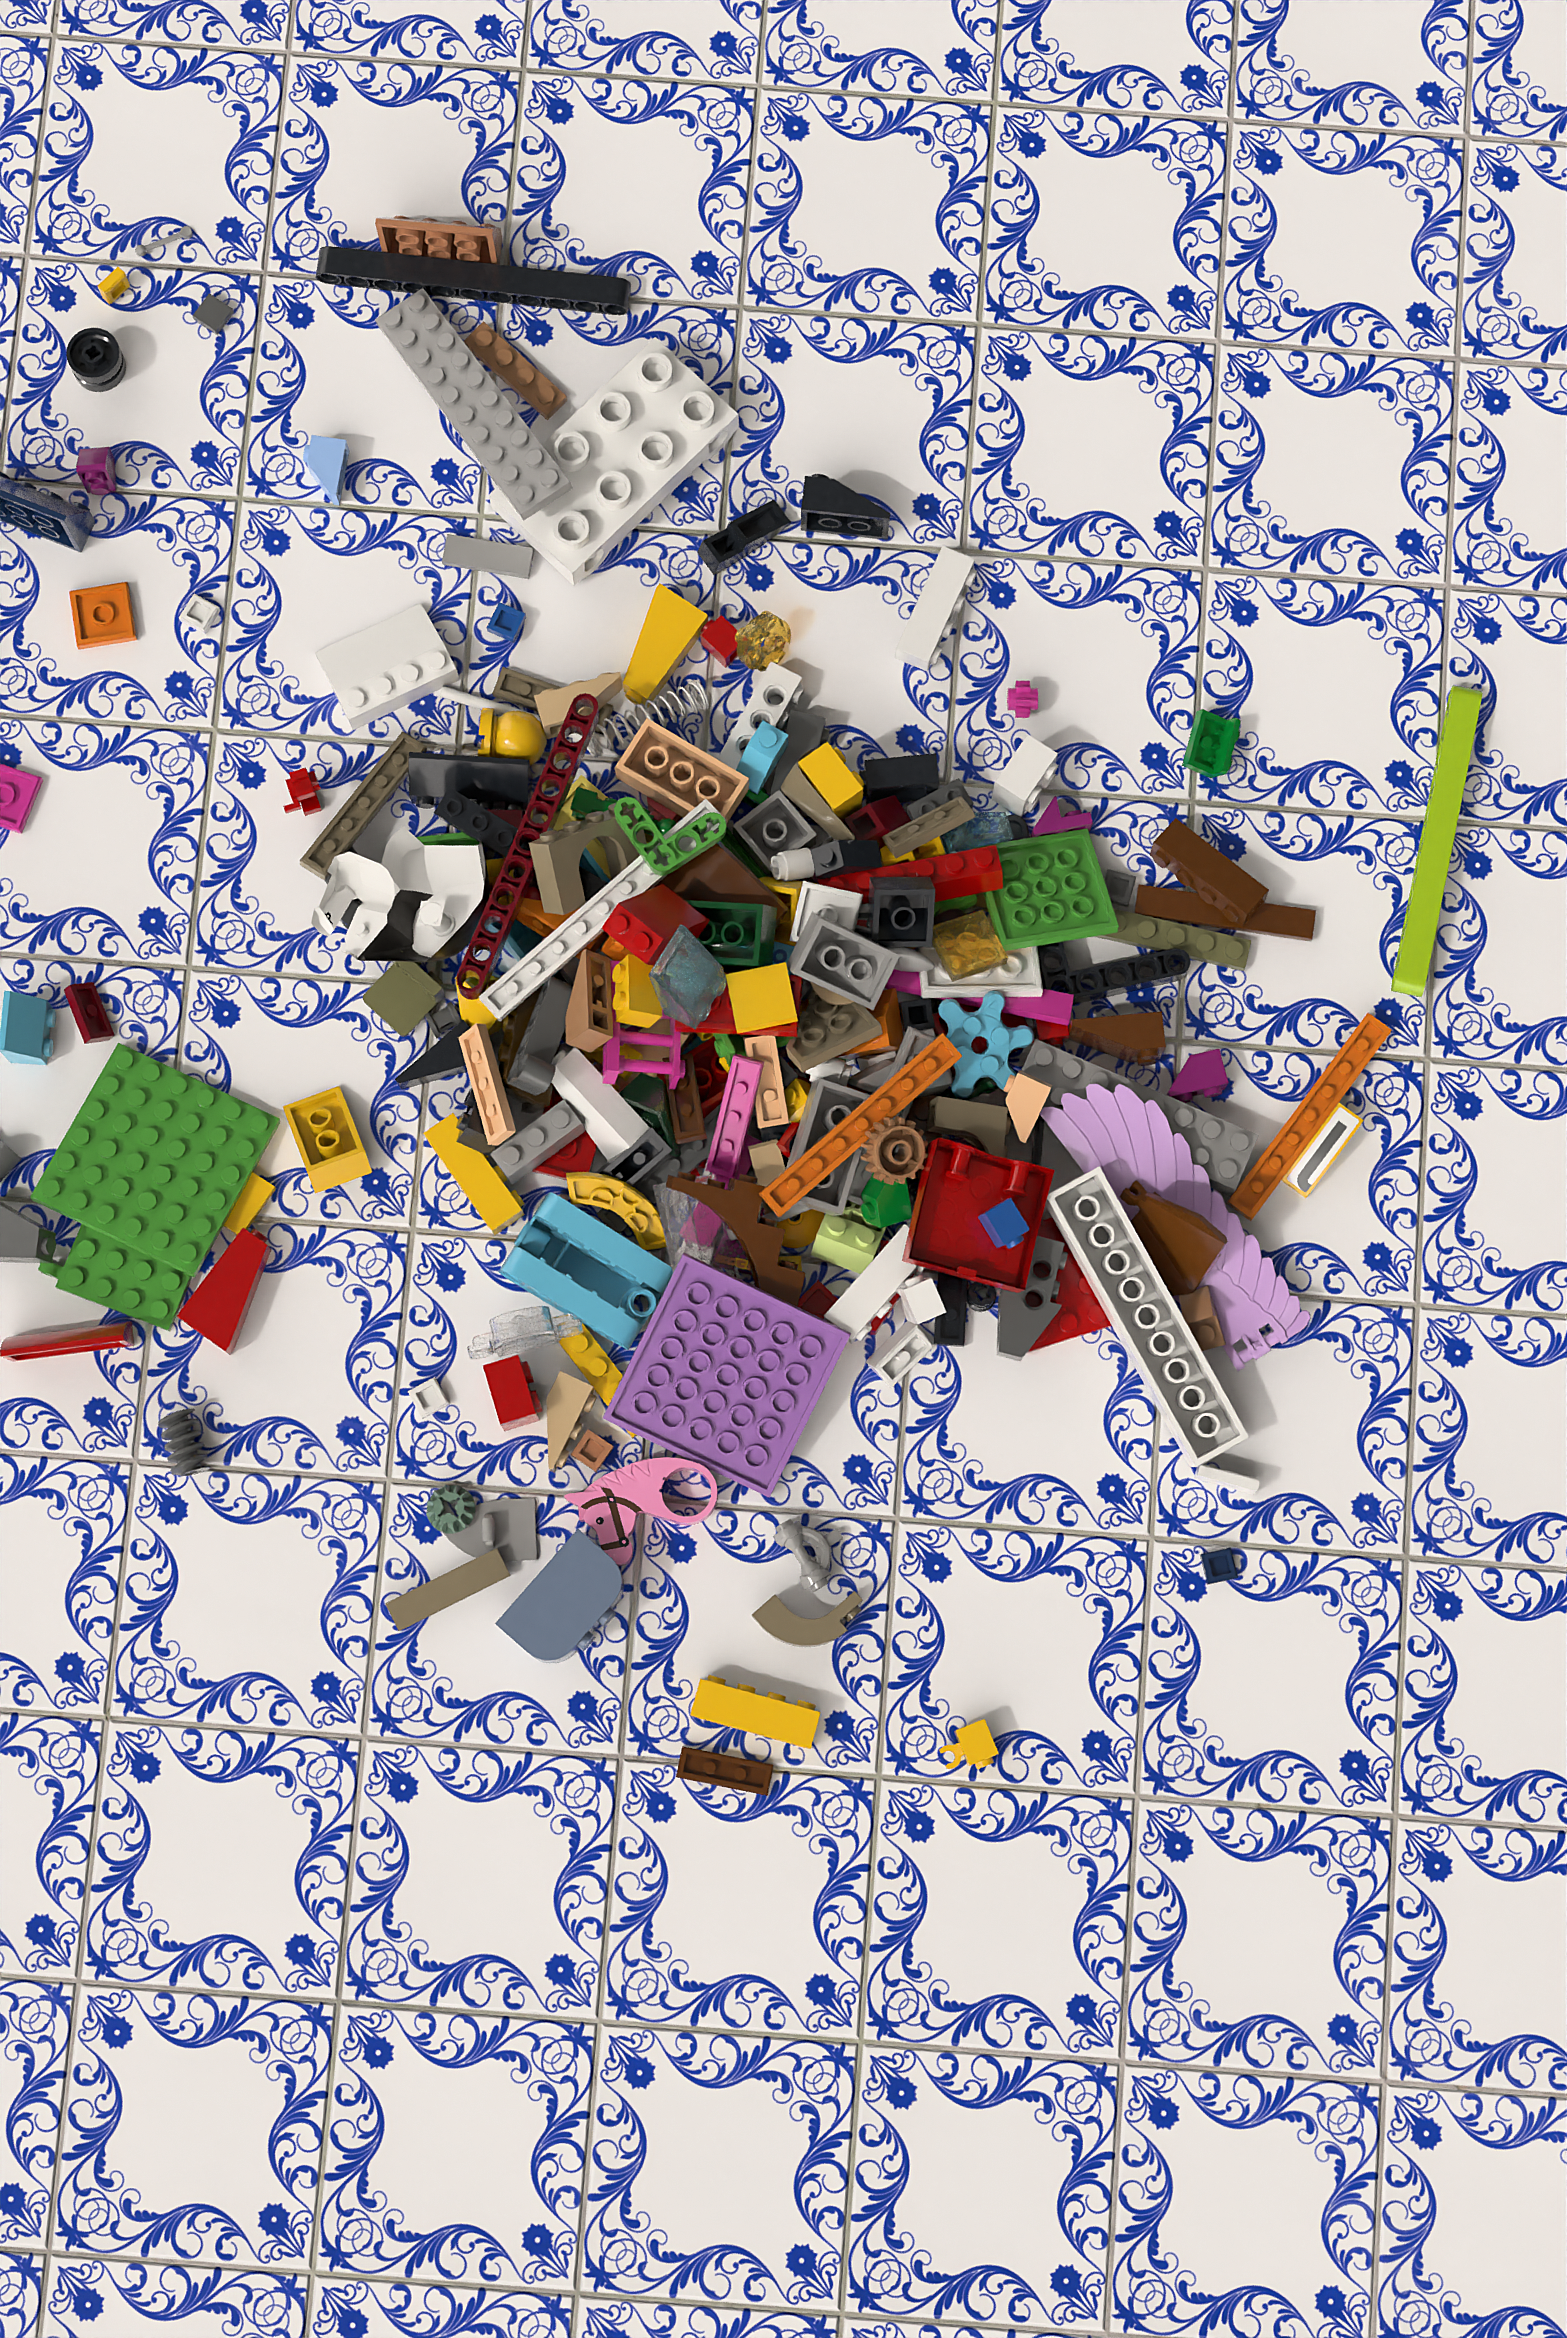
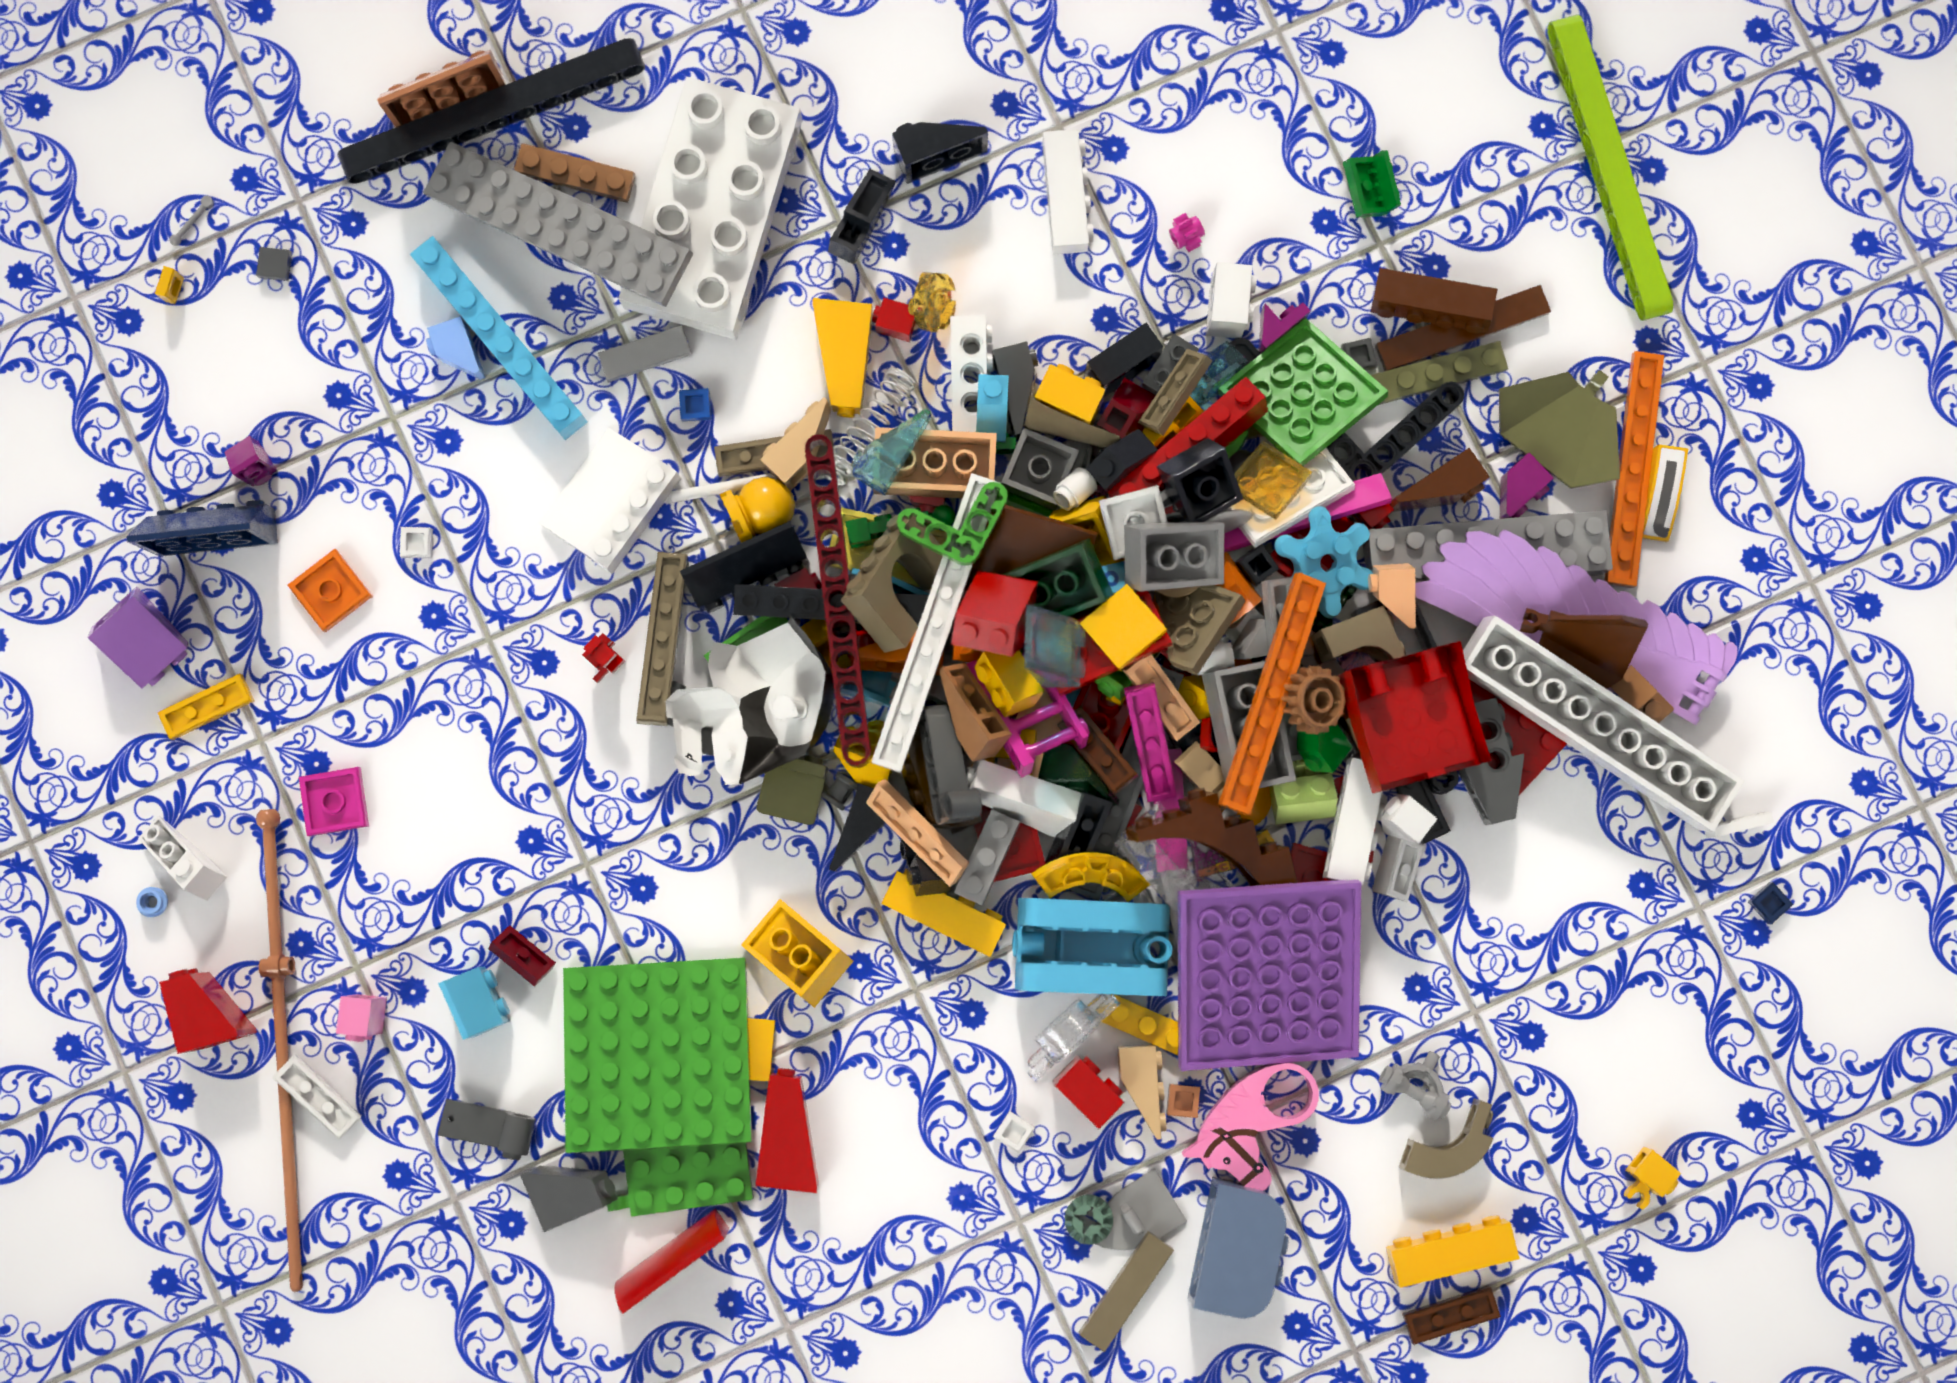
camera: 30 degrees left, 5 degrees up
black wheel [66,328,126,392] -> none
dark grey piece [158,1409,211,1476] -> none
blue brick [978,1198,1030,1249] -> none
none -> medium azure brick [410,236,588,440]
none -> clear light blue slope [850,409,932,496]
none -> olive panel [1499,370,1620,489]

